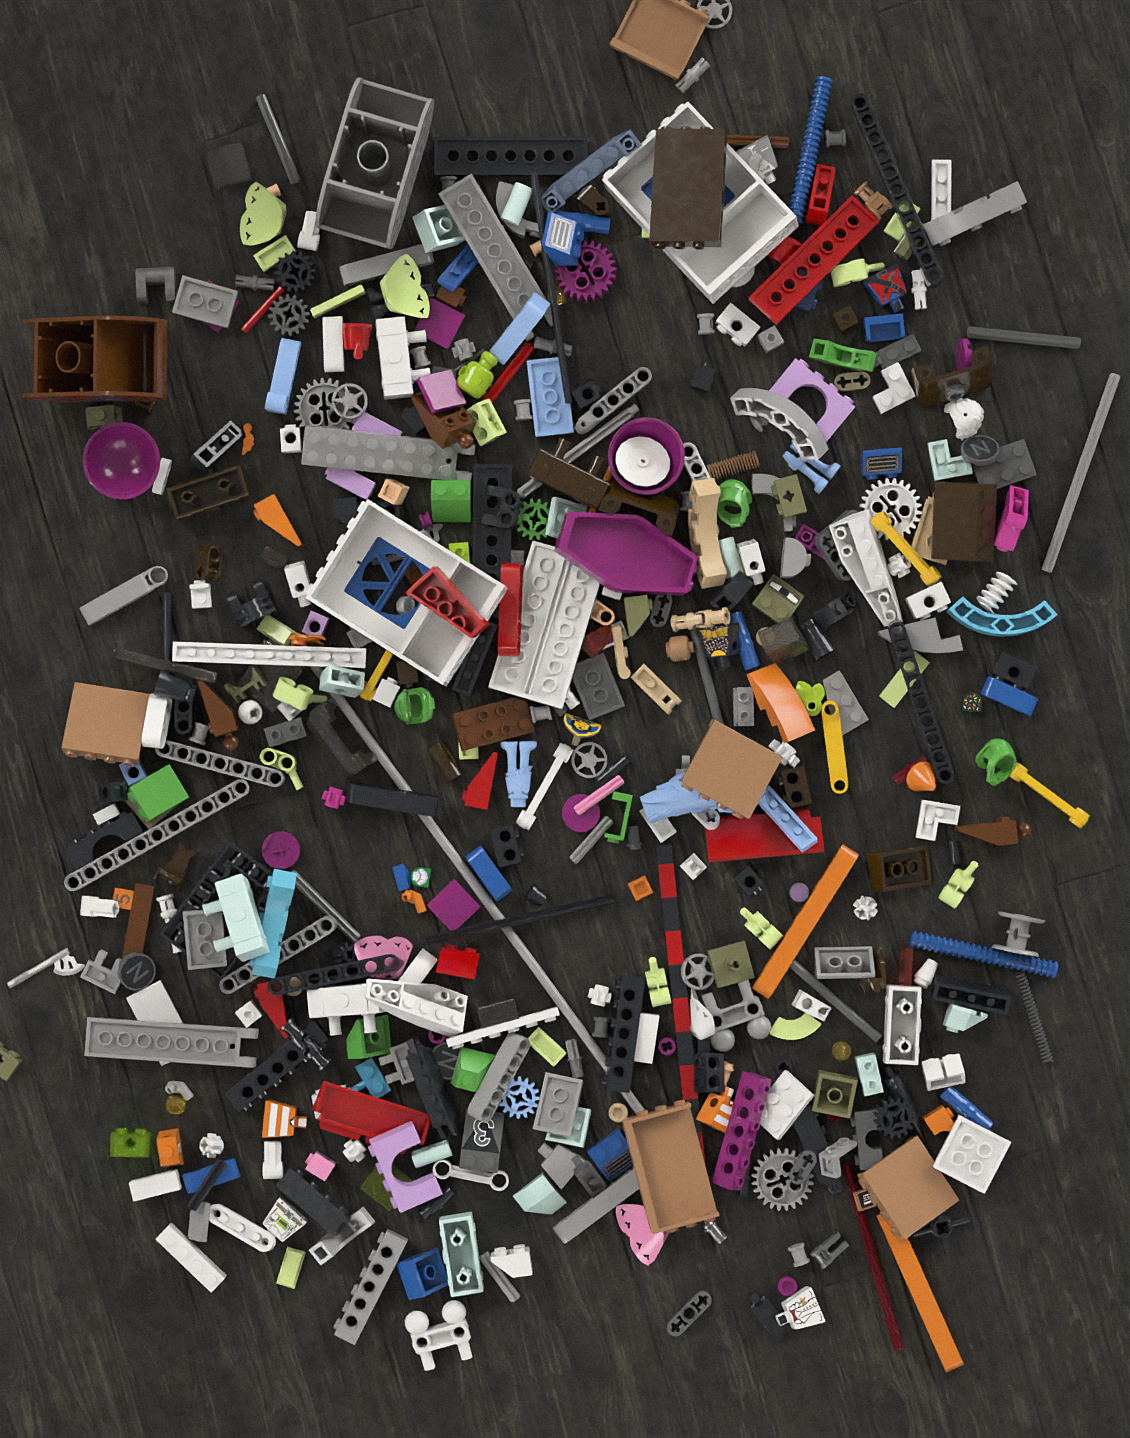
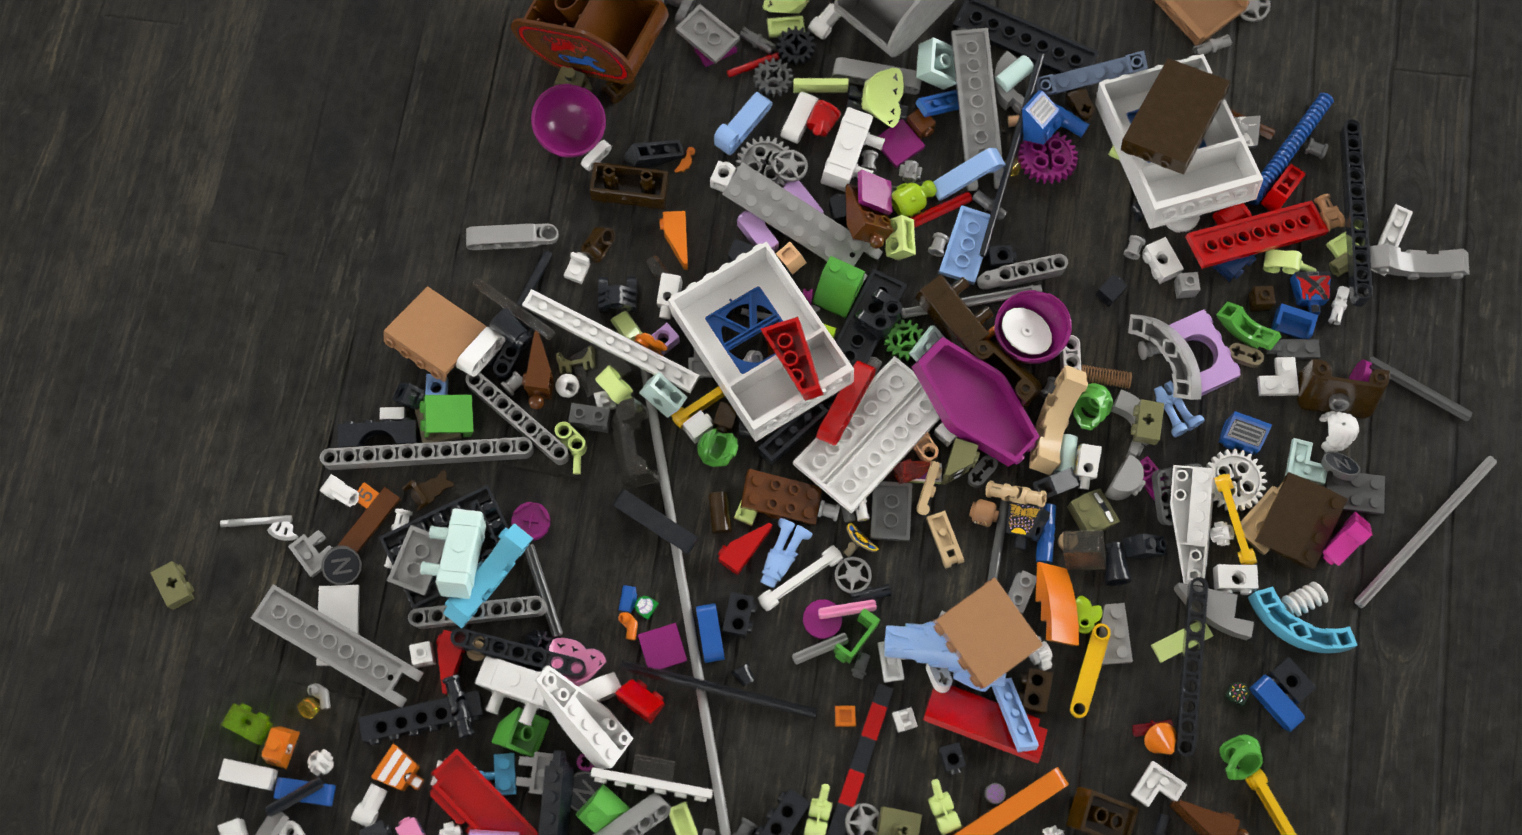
camera: 20 degrees right, 15 degrees down
dark pink gear [321,787,346,809] -> none
white gear [588,984,612,1006] -> none

